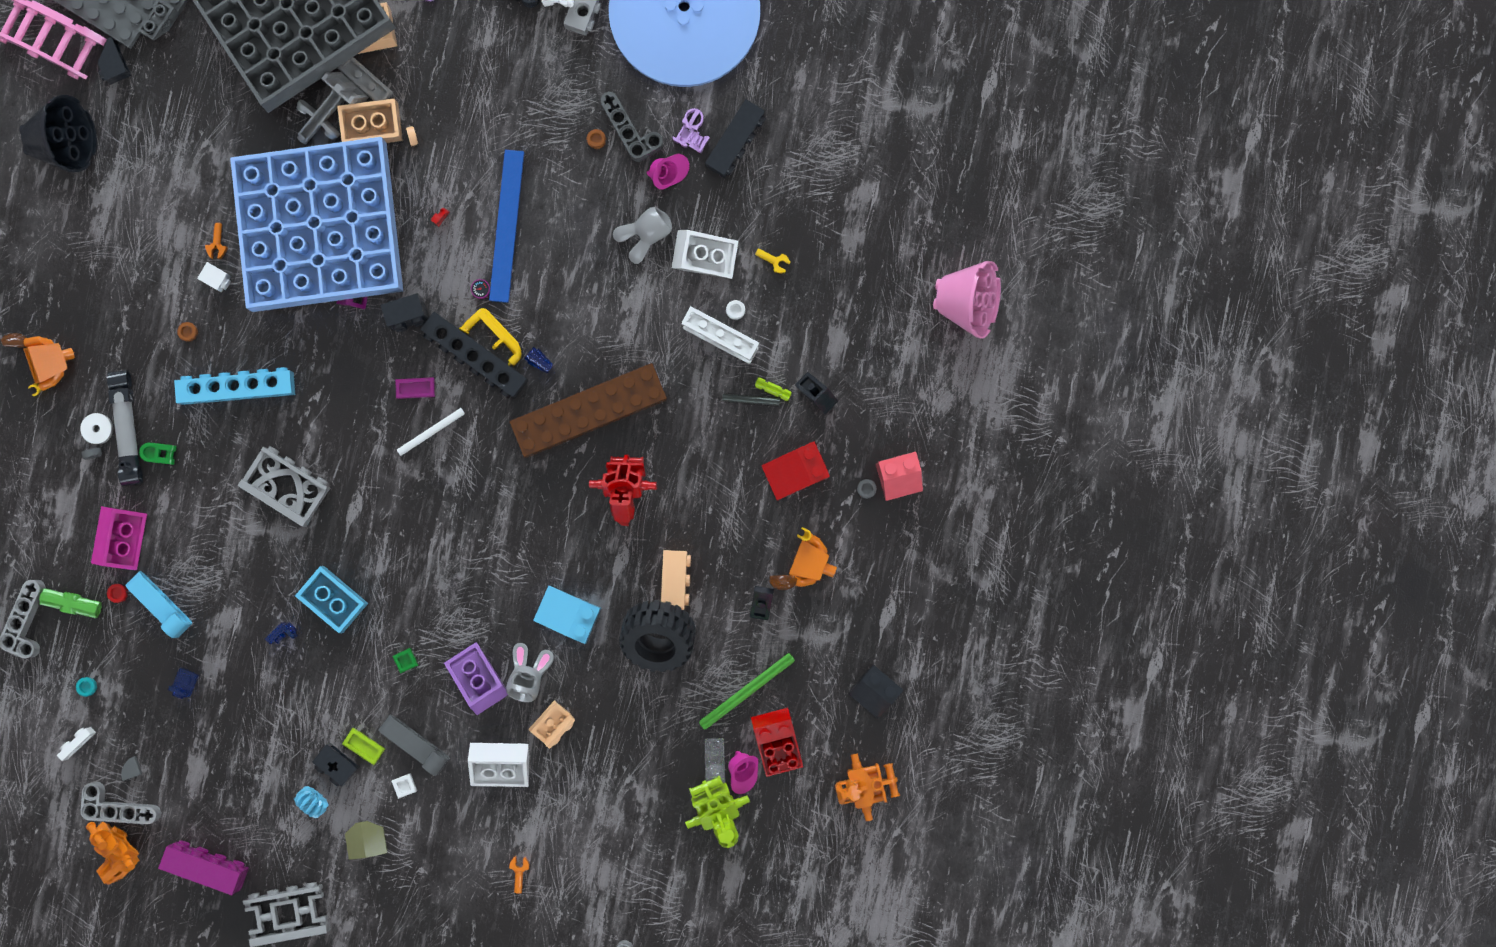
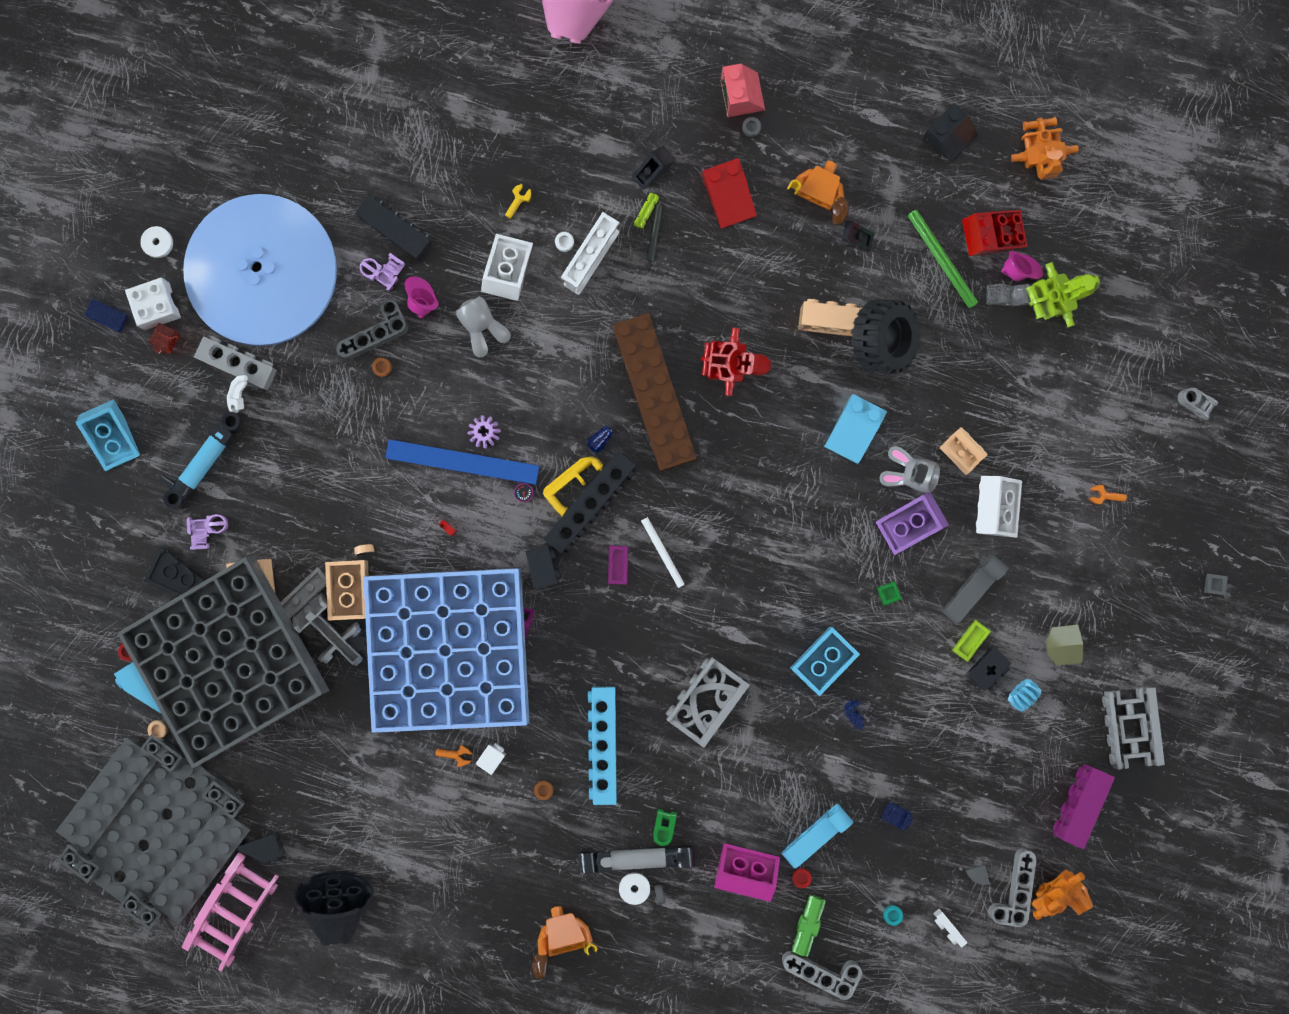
camera: 80 degrees left, 0 degrees up
white tile [392,773,417,799] -> none
none -> lavender gear [468,416,501,448]

